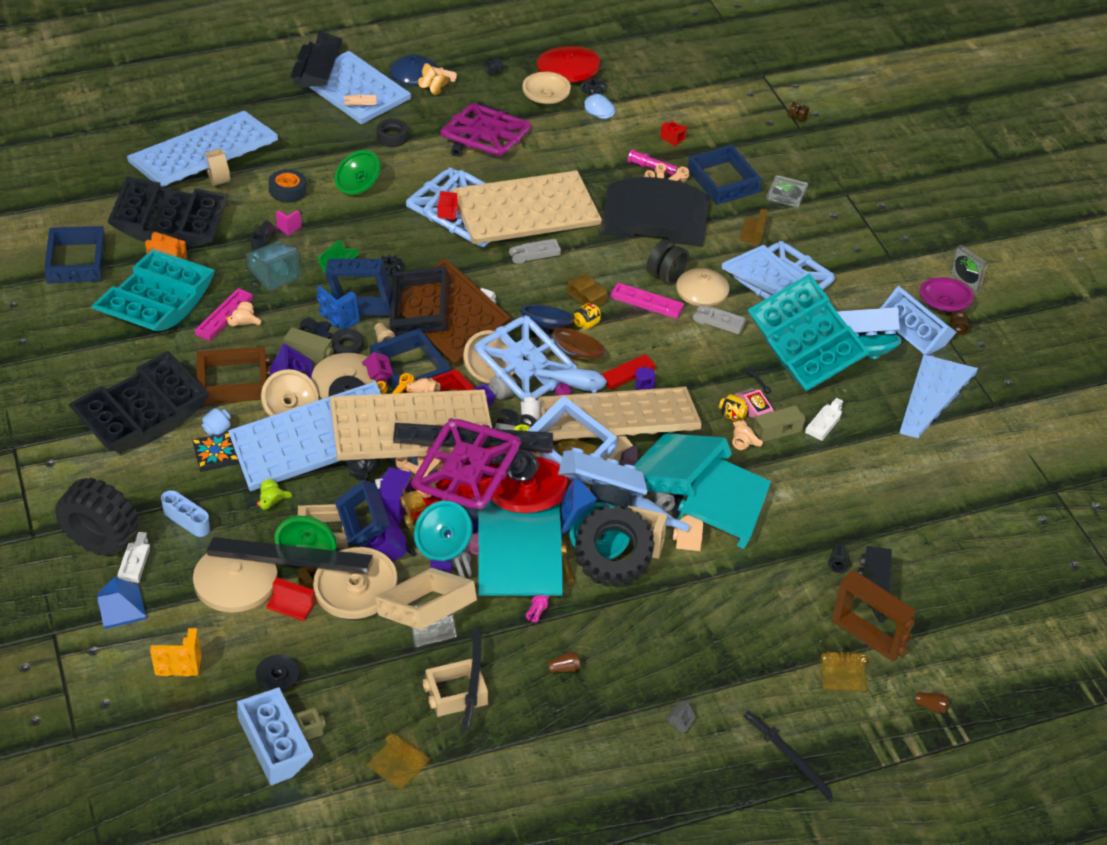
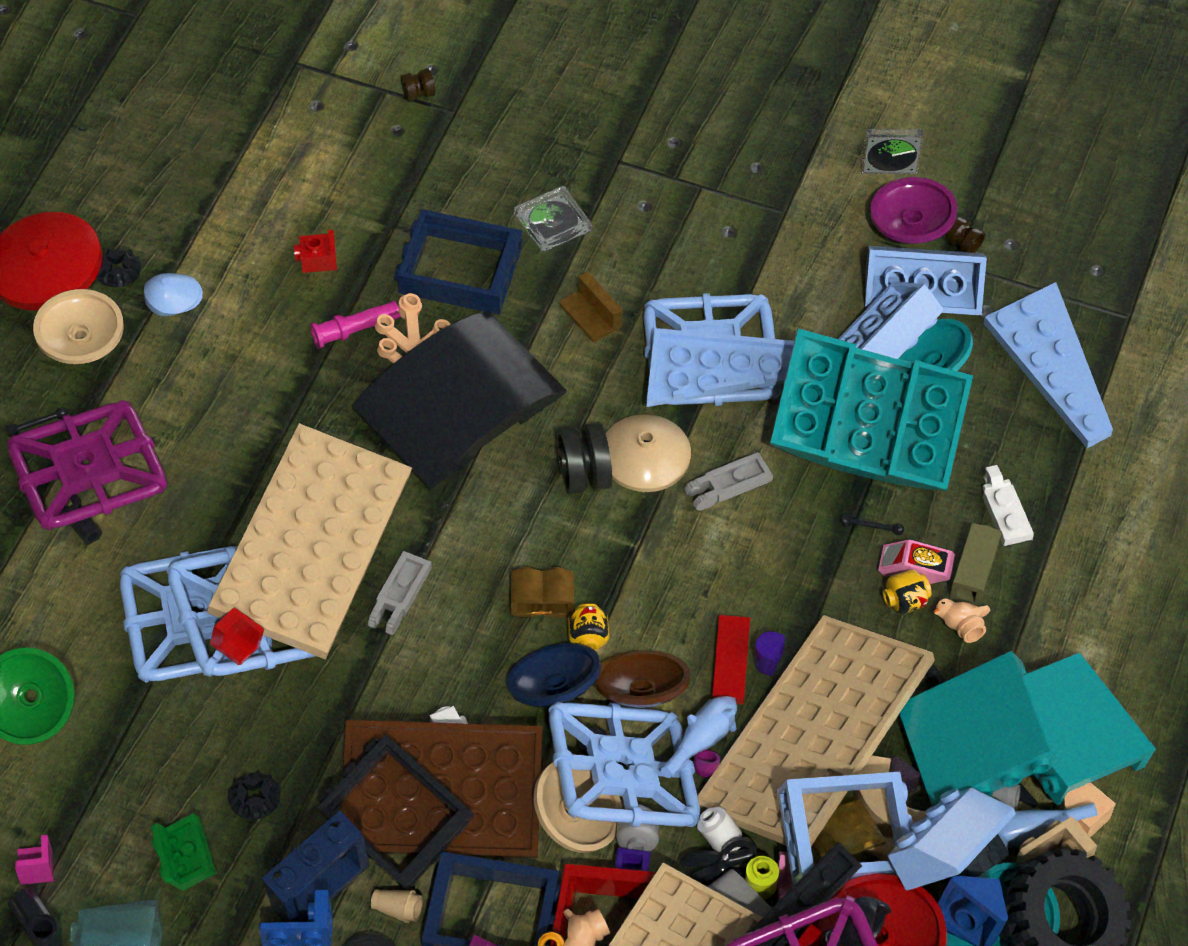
camera: 50 degrees left, 10 degrees up
dark pink tile [611,283,684,319] -> none

